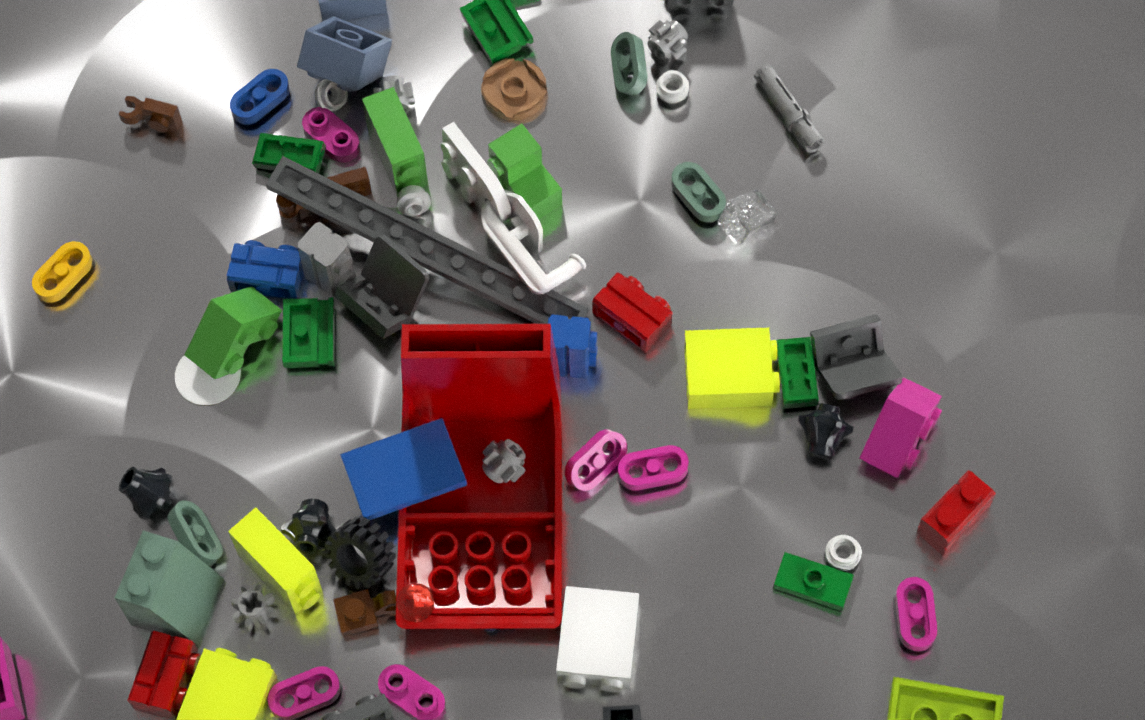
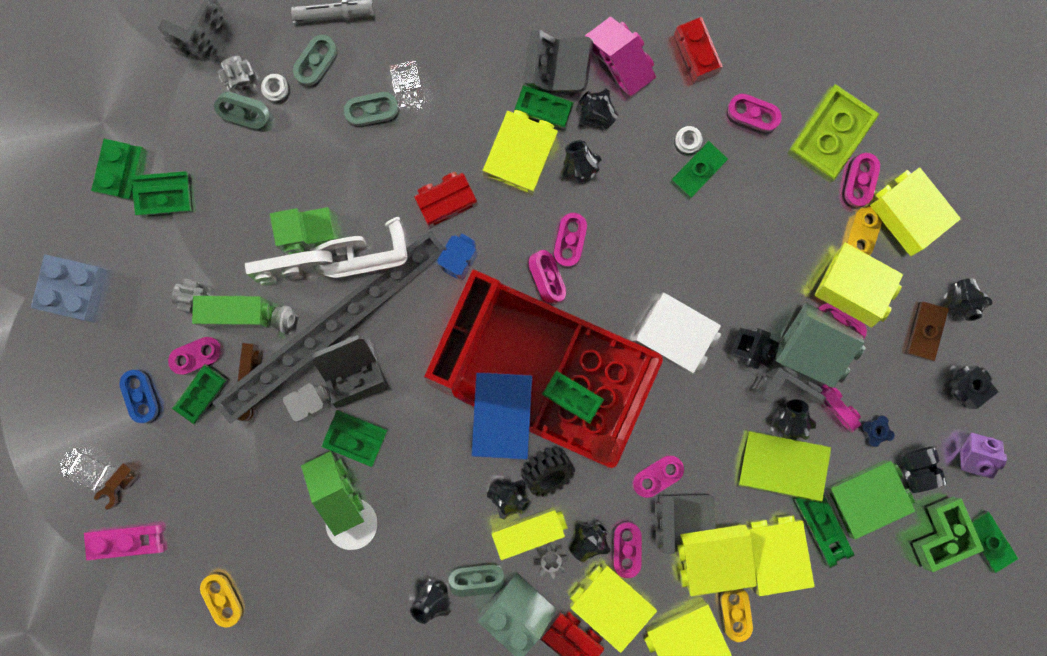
camera: 70 degrees left, 20 degrees up
blue brick [227,240,304,299] -> none
sand blue brick [297,16,392,92] -> none
white plate [315,79,348,112] -> none
reddish brown plate [333,589,396,637] -> none
medium nougat tile [481,58,547,121] -> none
light grey gear [482,439,526,483] -> none
none -> clear bracket [60,447,108,491]
none -> dark pink plate [84,524,164,561]
none -> sand green plate [293,35,337,86]
none -> green plate [542,371,604,424]
none -> black rock [561,140,602,183]
none -> black rock [569,521,611,563]

